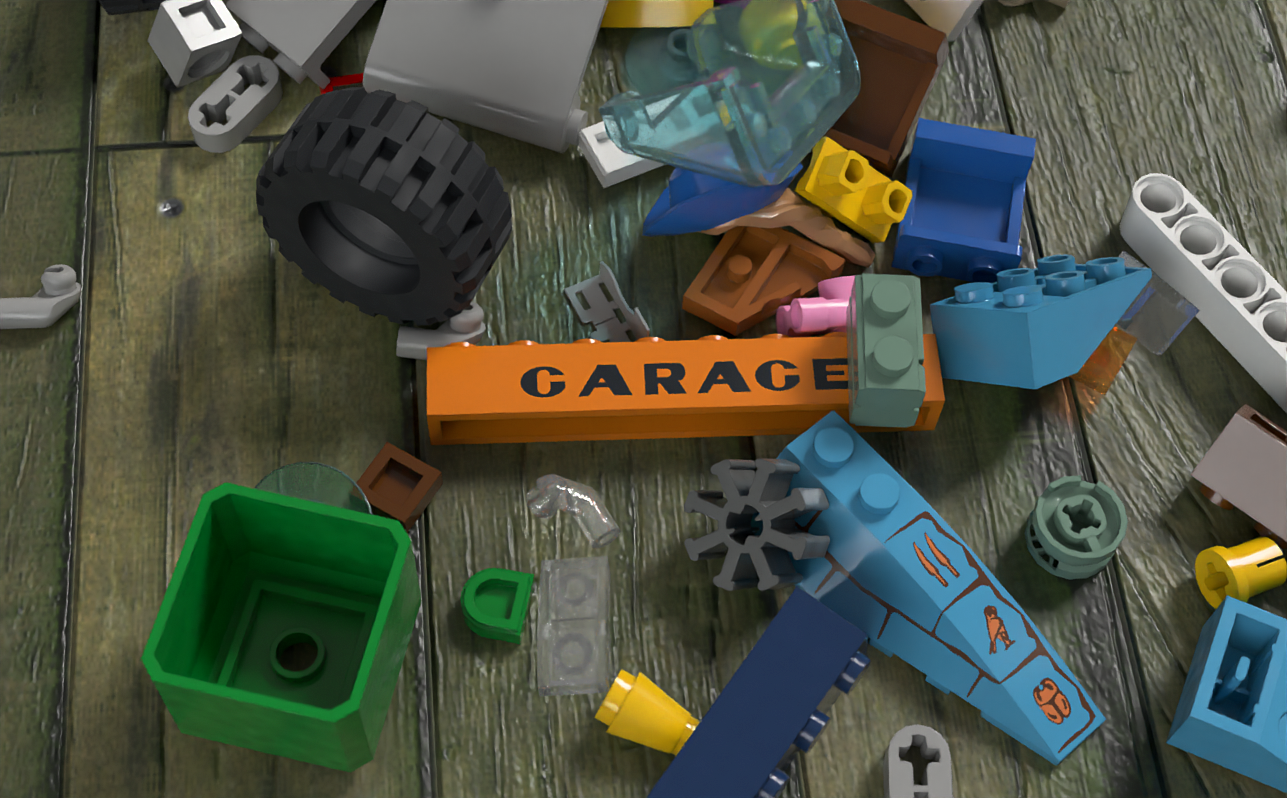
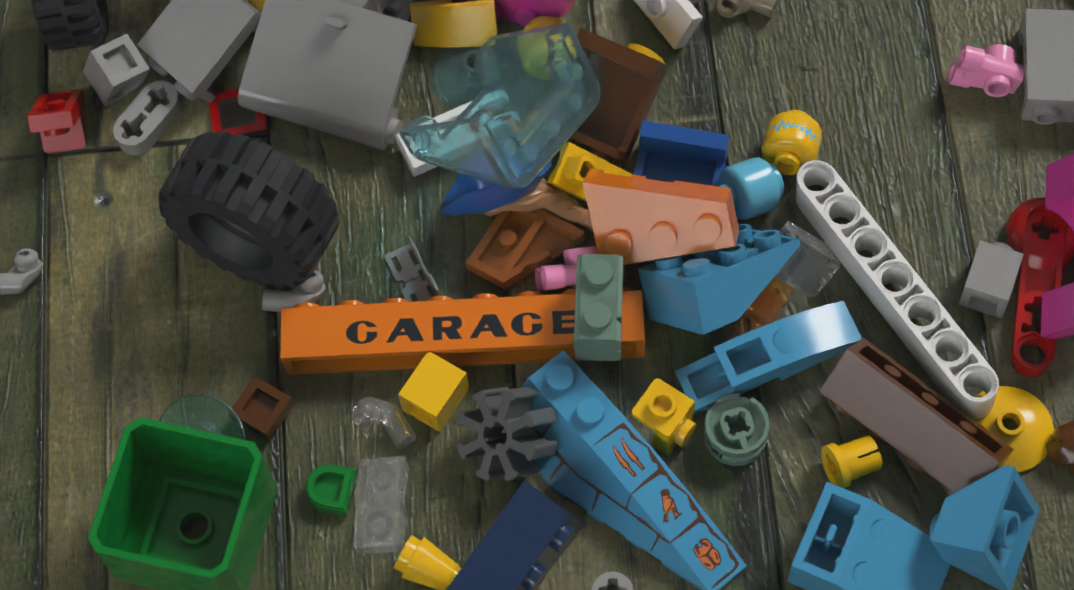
camera: 10 degrees right, 5 degrees up
none -> red slope [27,88,86,153]
none -> yellow panel [398,352,469,432]
none -> orange wedge [582,169,739,265]
none -> yellow bracket [632,378,697,456]
none -> dark azure slope [675,301,862,415]
none -> medium azure head [718,157,784,220]
none -> yellow head [761,110,822,175]

